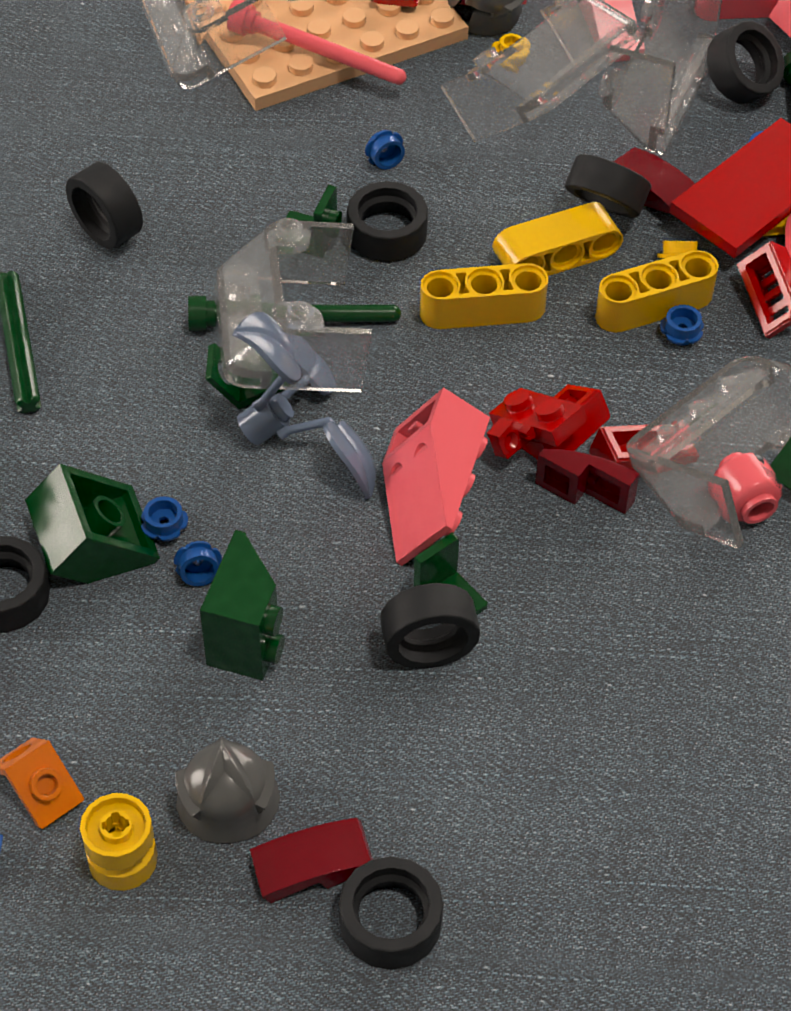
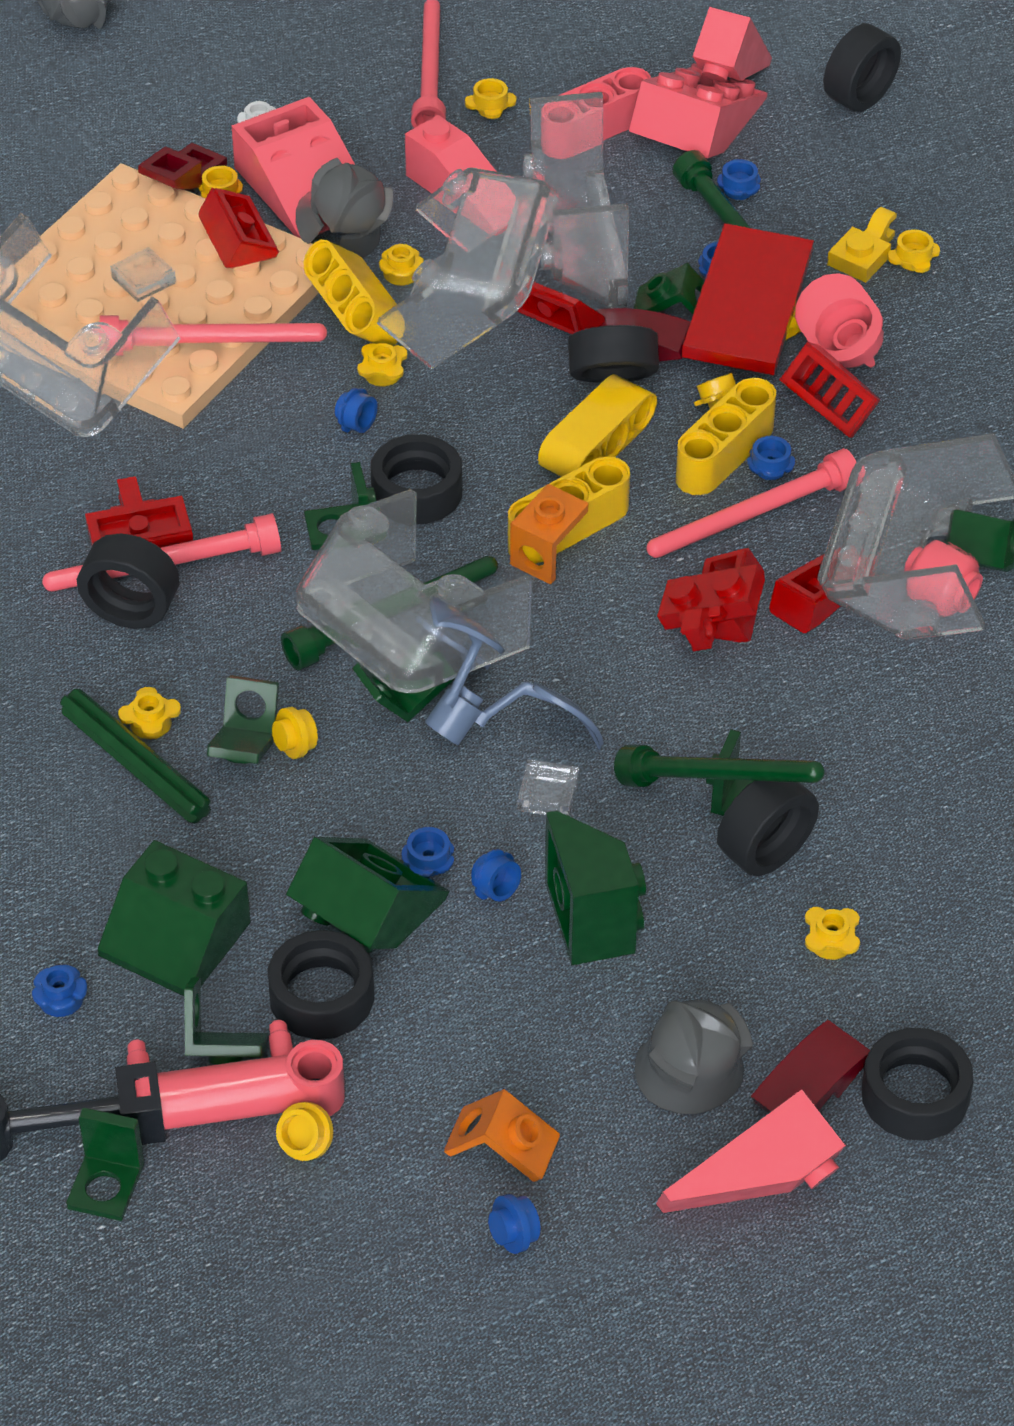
camera: 30 degrees left, 5 degrees down
yellow wheel [80,793,158,891] -> none
coral slope [382,387,490,566] -> none
dark red slope [535,449,640,514] -> none
black tyre [706,21,784,104] -> none
none -> coral piece [42,513,281,592]
none -> red hinge [85,476,193,548]
none -> yellow plate [118,687,181,739]
none -> dark green bracket [207,675,279,764]
none -> yellow plate [272,707,318,759]
none -> yellow beam [303,239,406,346]
none -> yellow plate [357,343,407,387]
none -> red slope [507,272,605,334]
none -> orange bracket [510,484,589,584]
none -> clear tile [517,759,580,816]
none -> dark green piece [614,744,825,787]
none -> dark green bracket [634,262,705,314]
none -> coral piece [646,448,860,558]
none -> coral slope [656,1089,846,1213]
none -> yellow plate [805,907,860,960]

